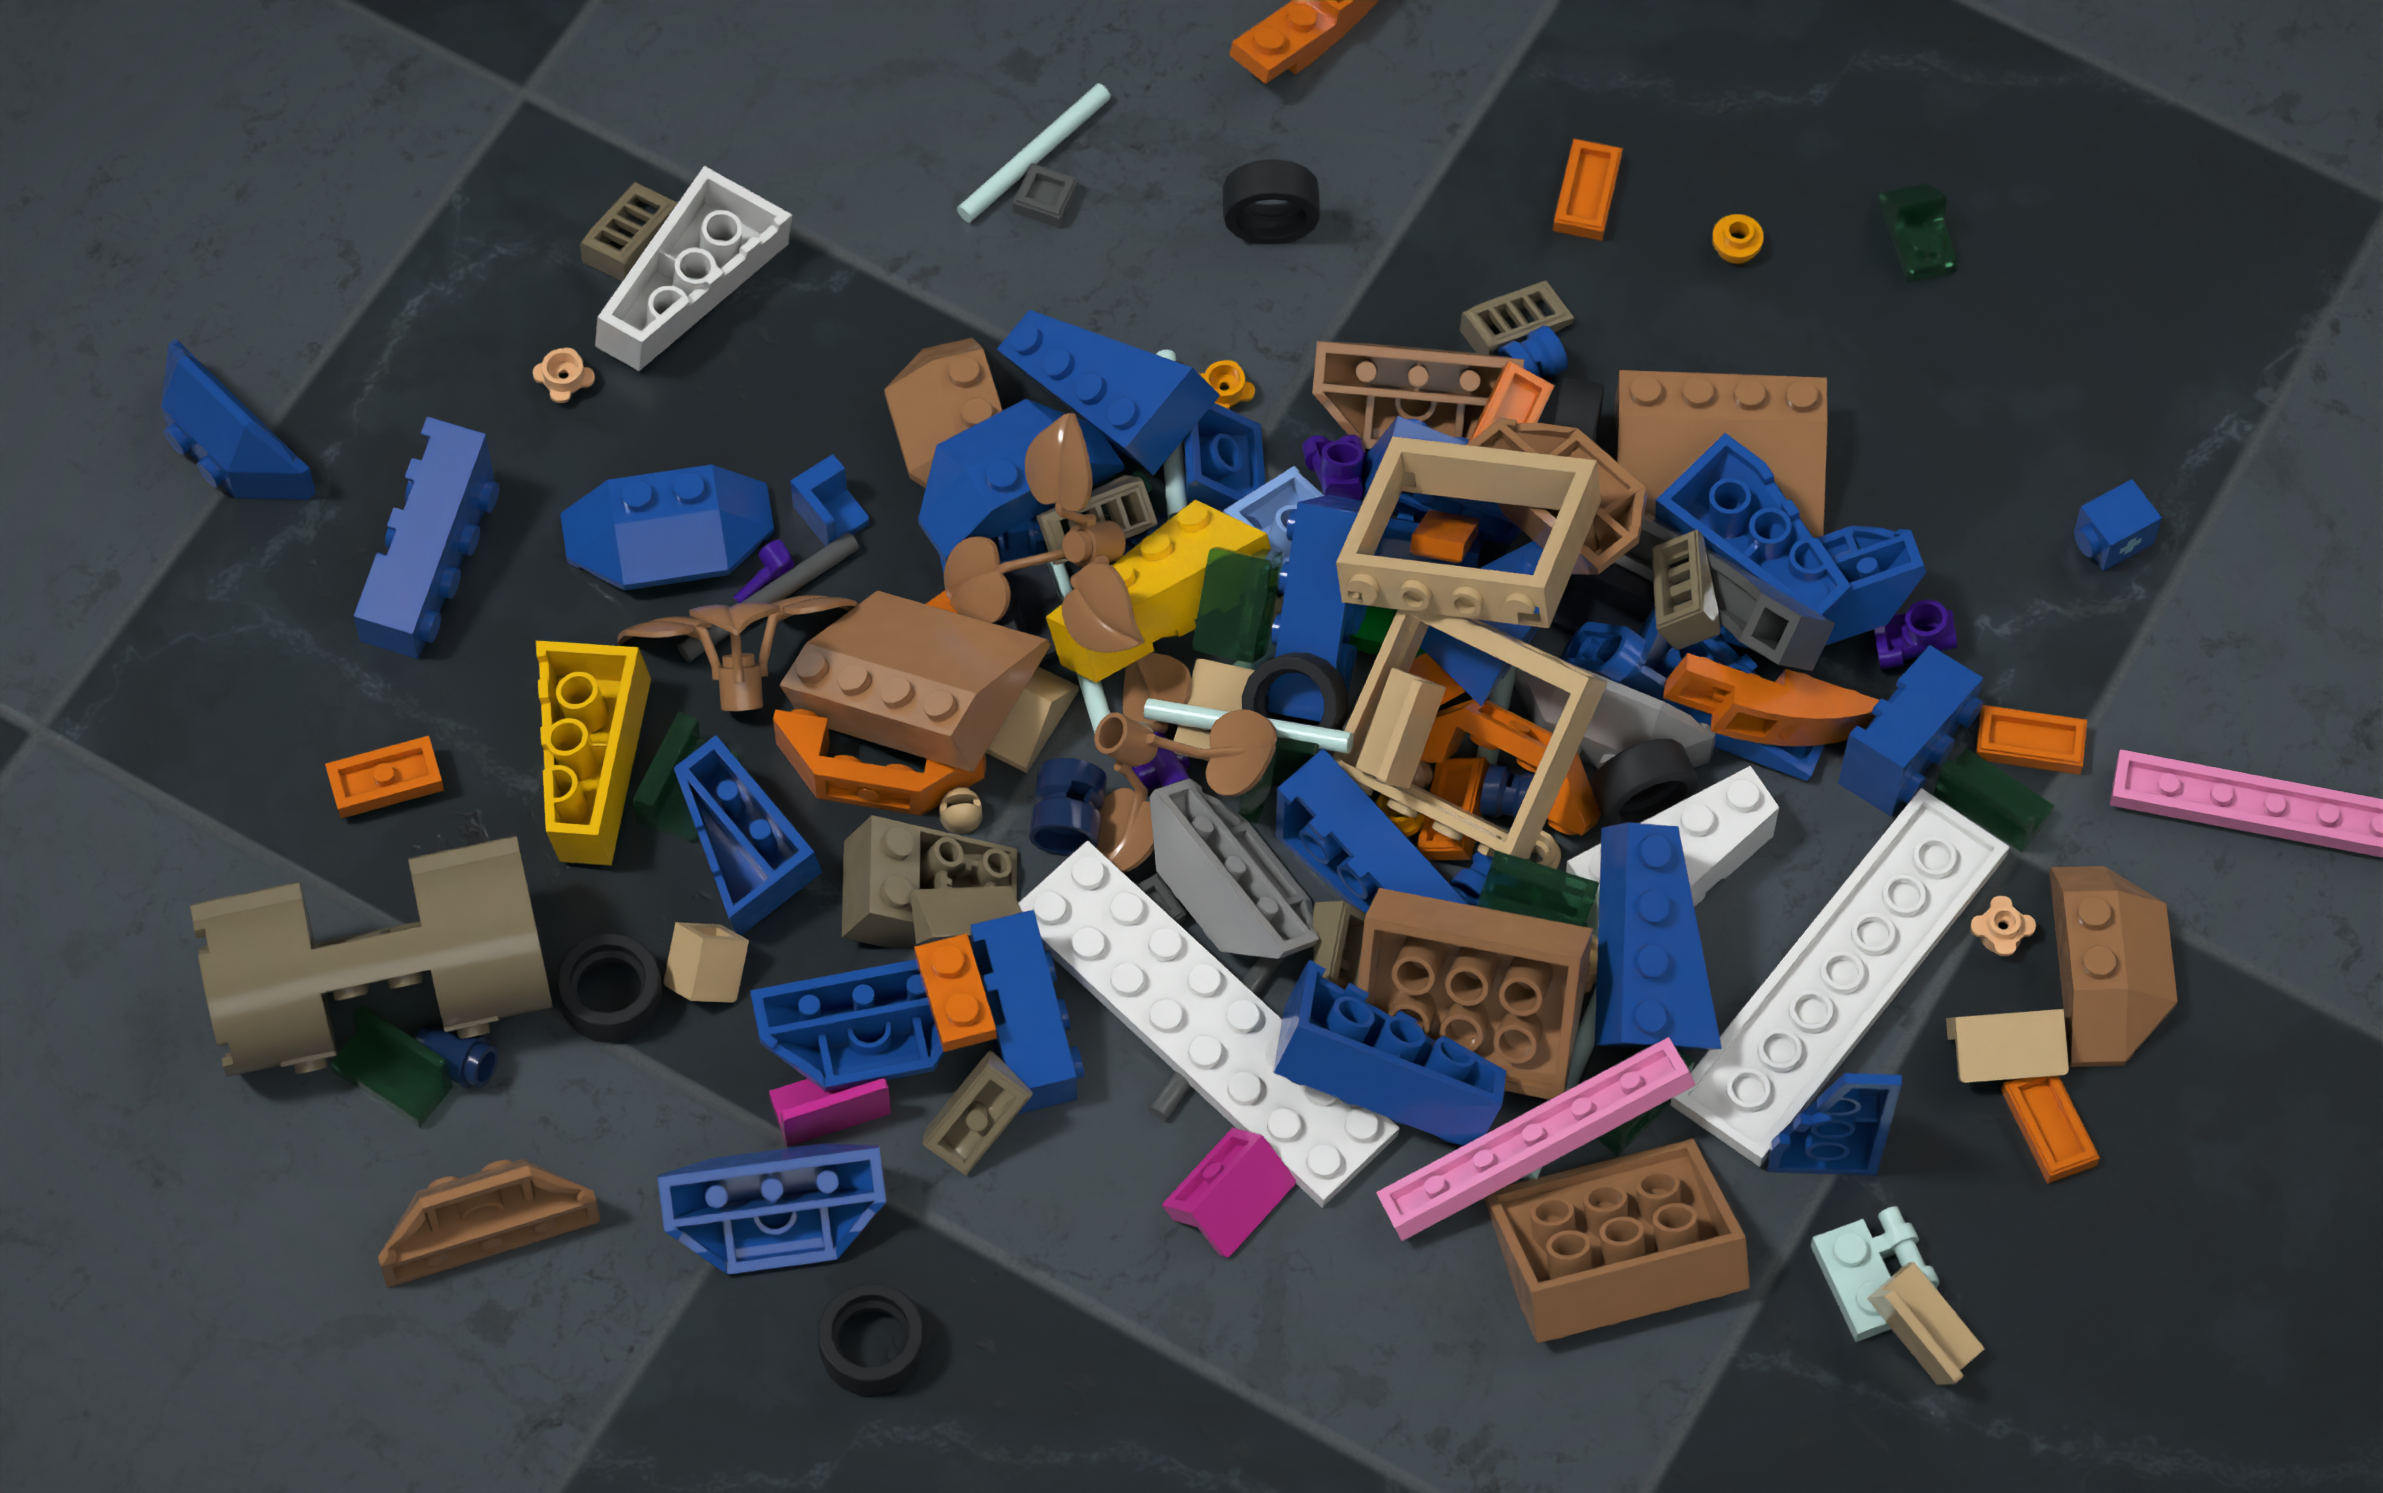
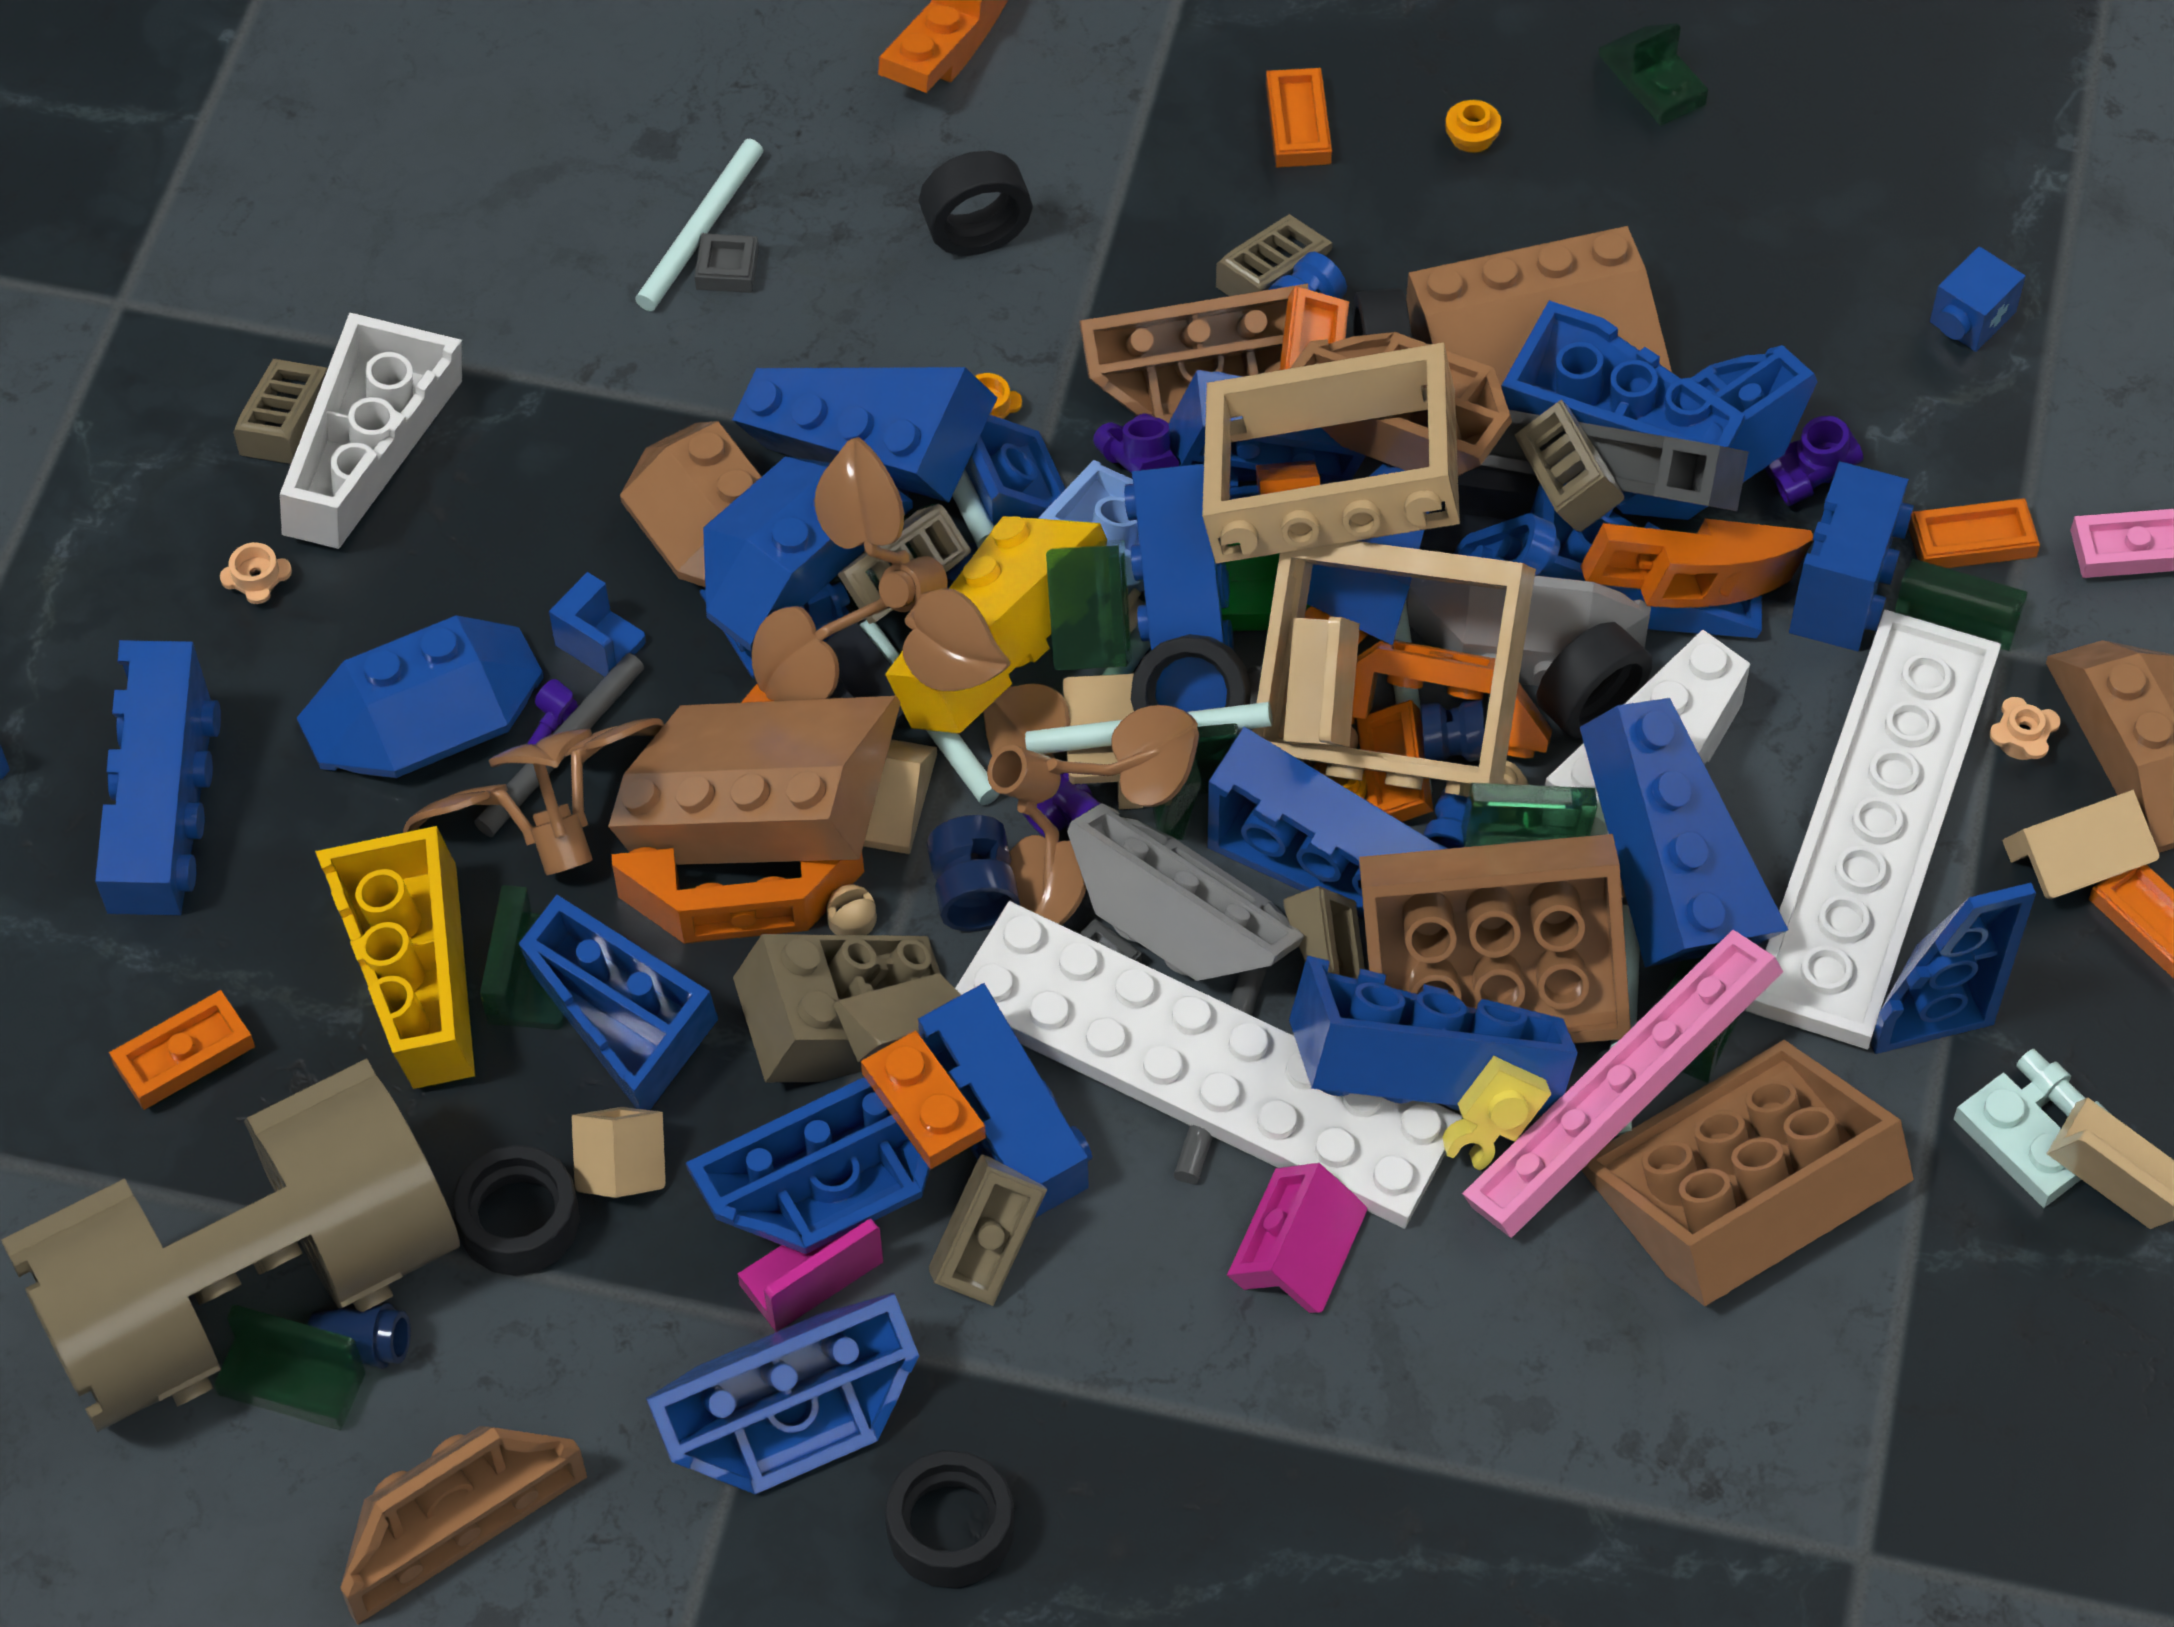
camera: 15 degrees left, 5 degrees down
none -> light yellow plate [1443,1056,1551,1171]

